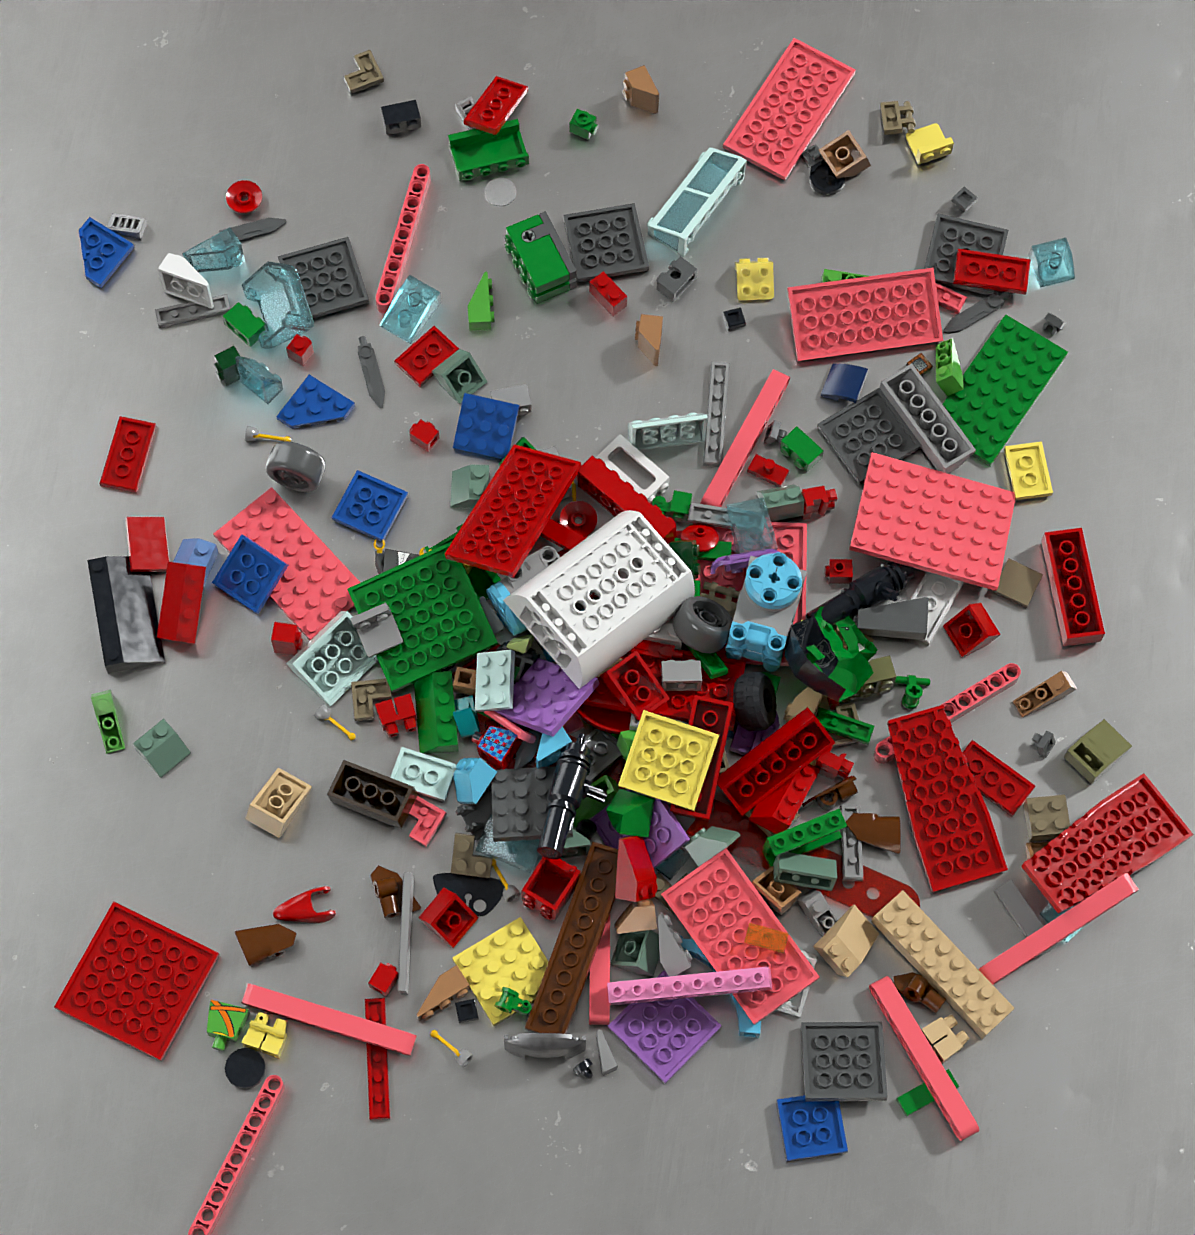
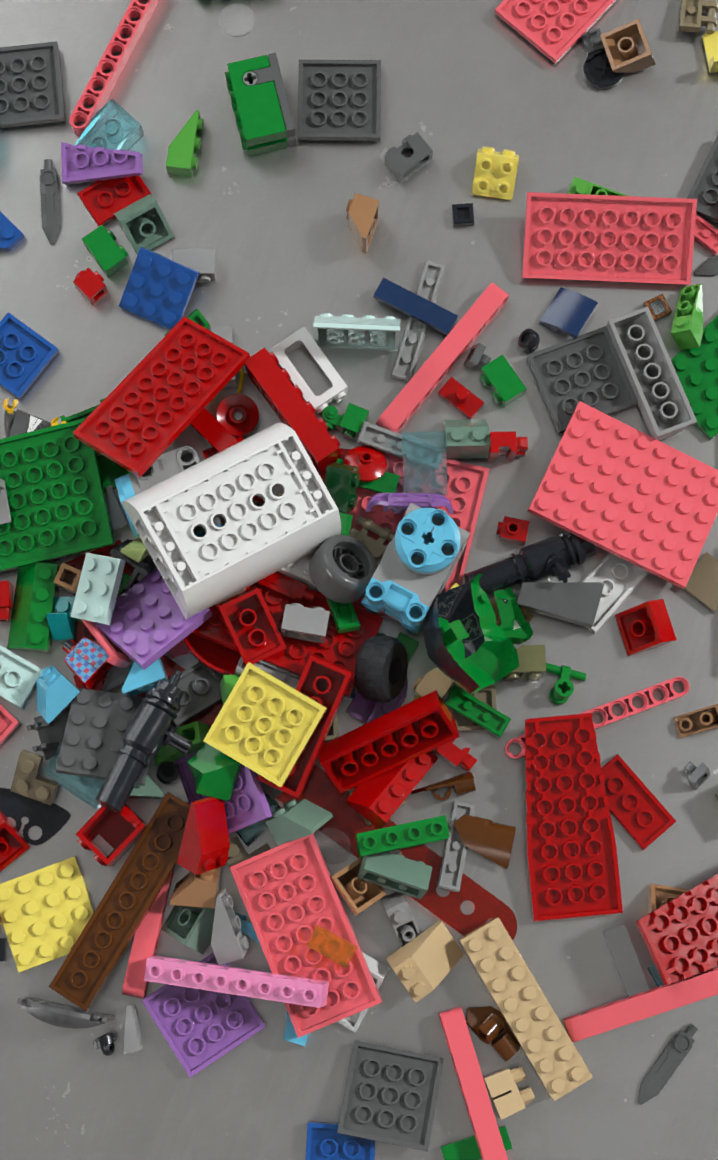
camera: 15 degrees right, 10 degrees up
sand green slope [450,464,490,508] -> none
light grey hinge [492,858,520,902] -> none
green piece [494,987,532,1016] -> none
red brick [589,271,627,317] -> none
windscreen [647,147,747,257] -> none
dark tan brick [1023,795,1070,842] -> none
none -> medium lavender wing [61,142,143,185]
none -> green brick [82,225,129,278]
none -> dark blue tile [373,277,458,335]
none -> black tile [518,328,540,352]
none -> dark grey piece [638,1024,698,1105]

